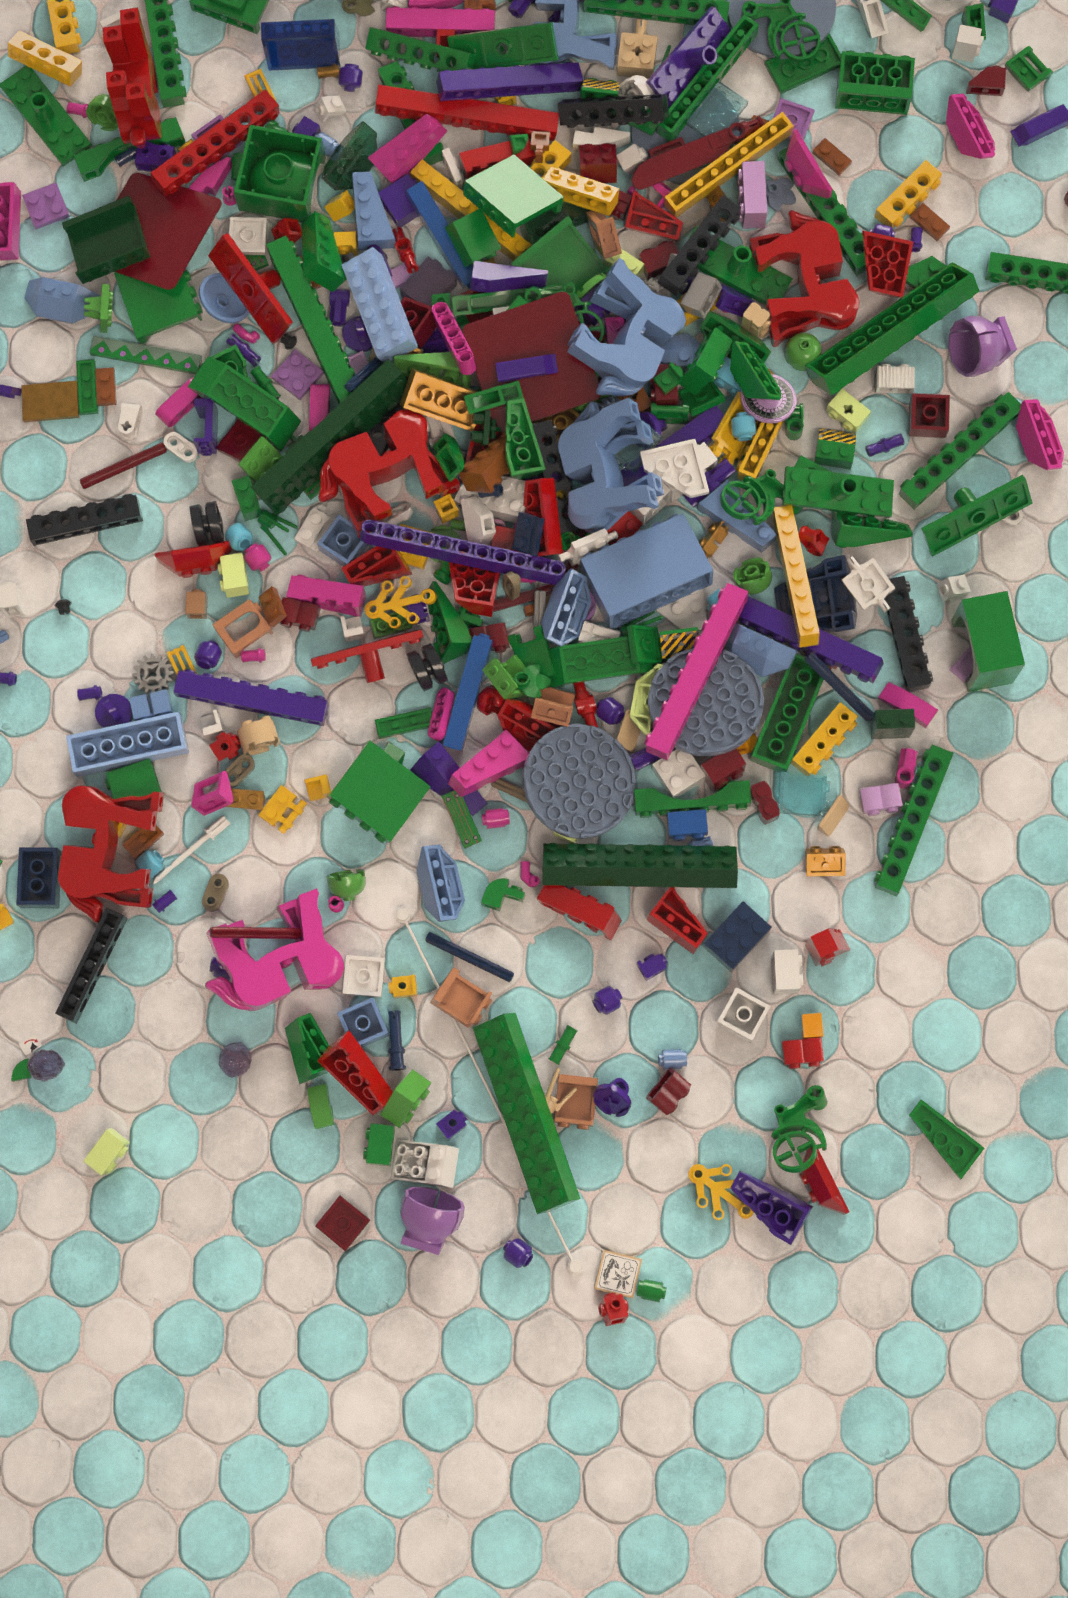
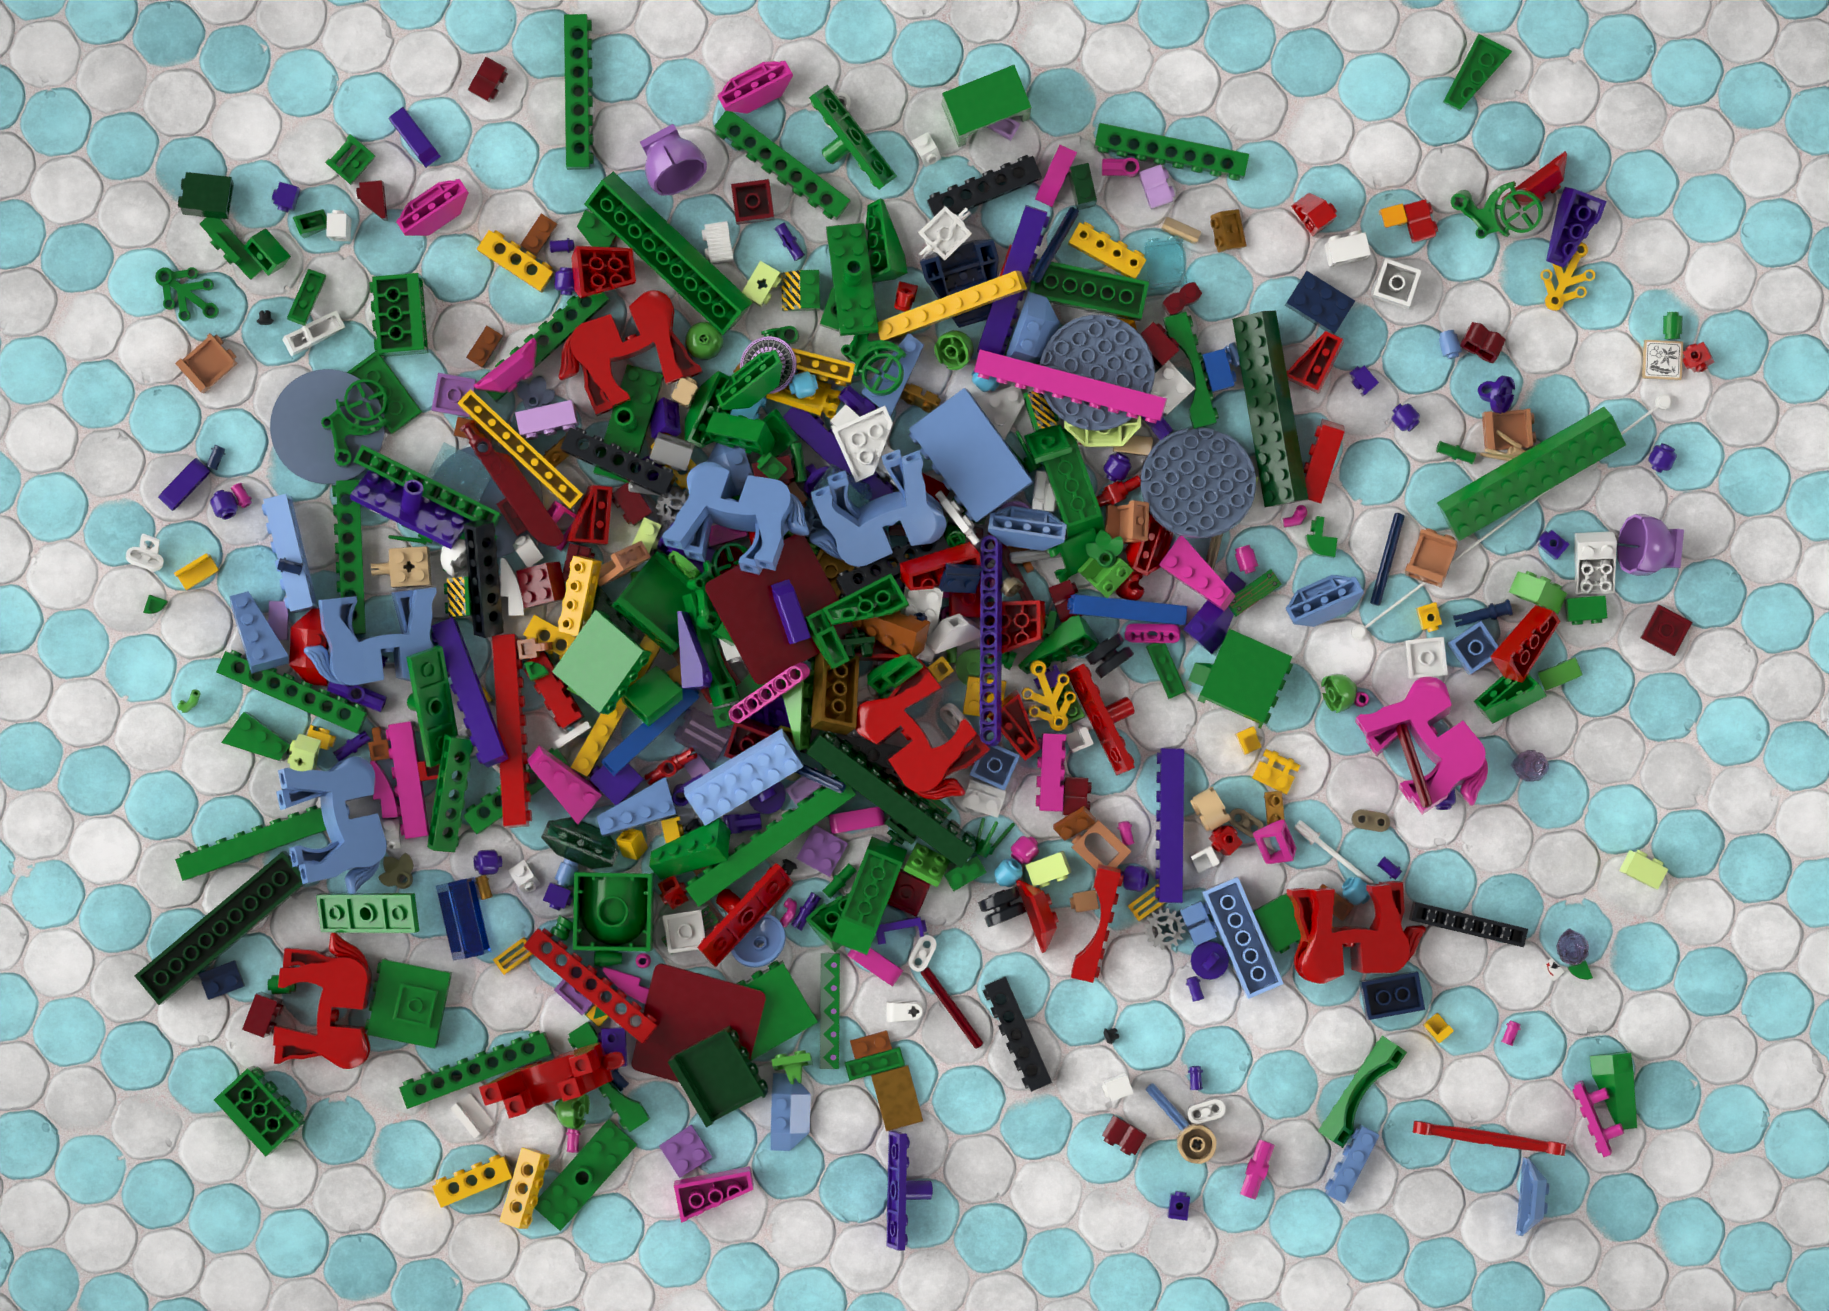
camera: 105 degrees left, 10 degrees up
none -> red arch [1071,864,1124,983]

